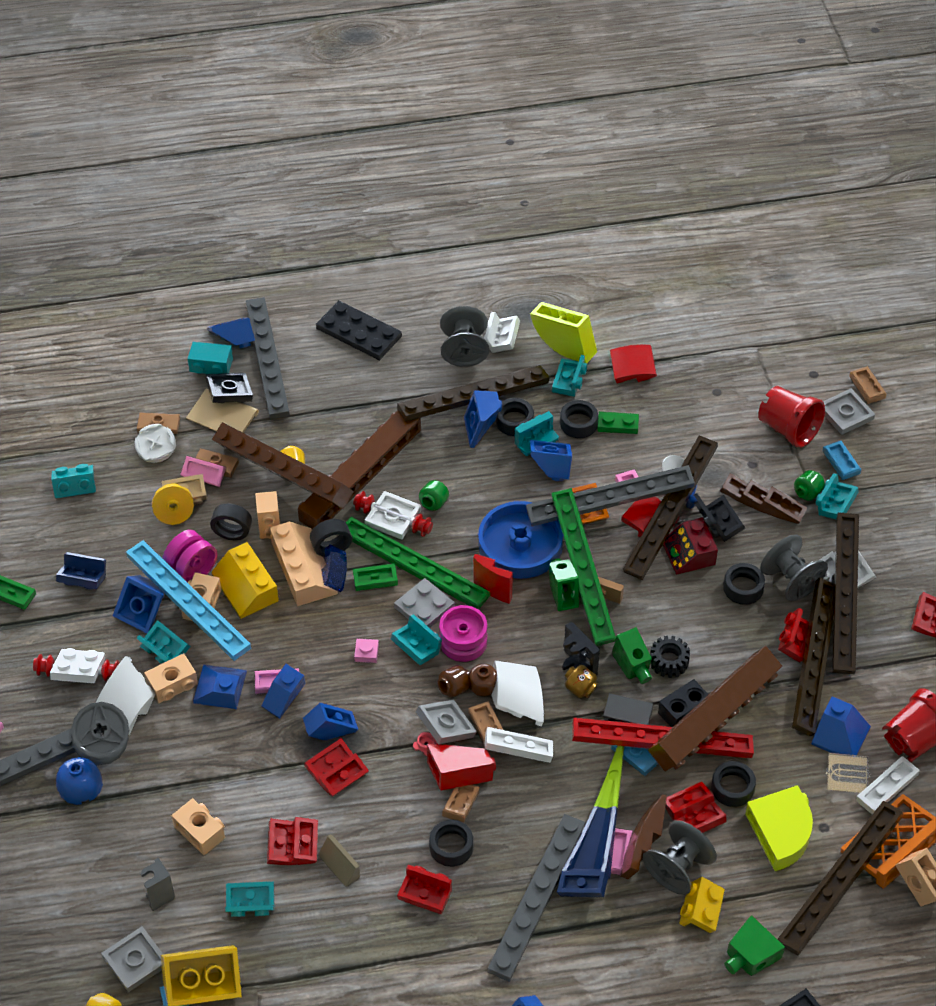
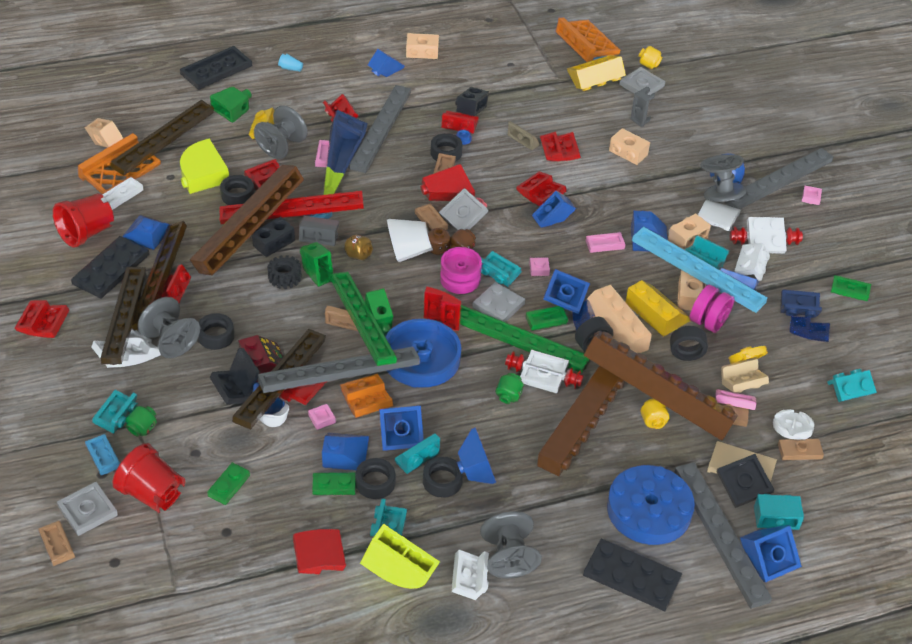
camera: 170 degrees right, 5 degrees down
teal bracket [225,881,275,917] -> none
light nougat brick [255,491,280,539] -> none
blue slope [261,664,306,719] -> none
dark brown plate [397,365,550,422] -> none
white plate [485,727,553,763] -> none
black piece [562,622,600,676] -> none
reddish brown slope [620,794,667,879] -> none
reddish brown slope [720,473,808,524] -> none
clear piece [825,753,871,793] -> none
none -> black plate [71,236,150,299]
none -> green plate [207,462,250,505]
none -> blue slope [322,432,369,471]
none -> red bracket [323,94,359,122]
none -> black brick [455,87,489,116]
none -> blue plate [456,130,472,145]
none -> blue slope [543,269,590,314]
none -> blue piece [607,465,695,545]
none -> white bracket [735,243,770,281]
none -> clear blue slope [790,316,830,342]

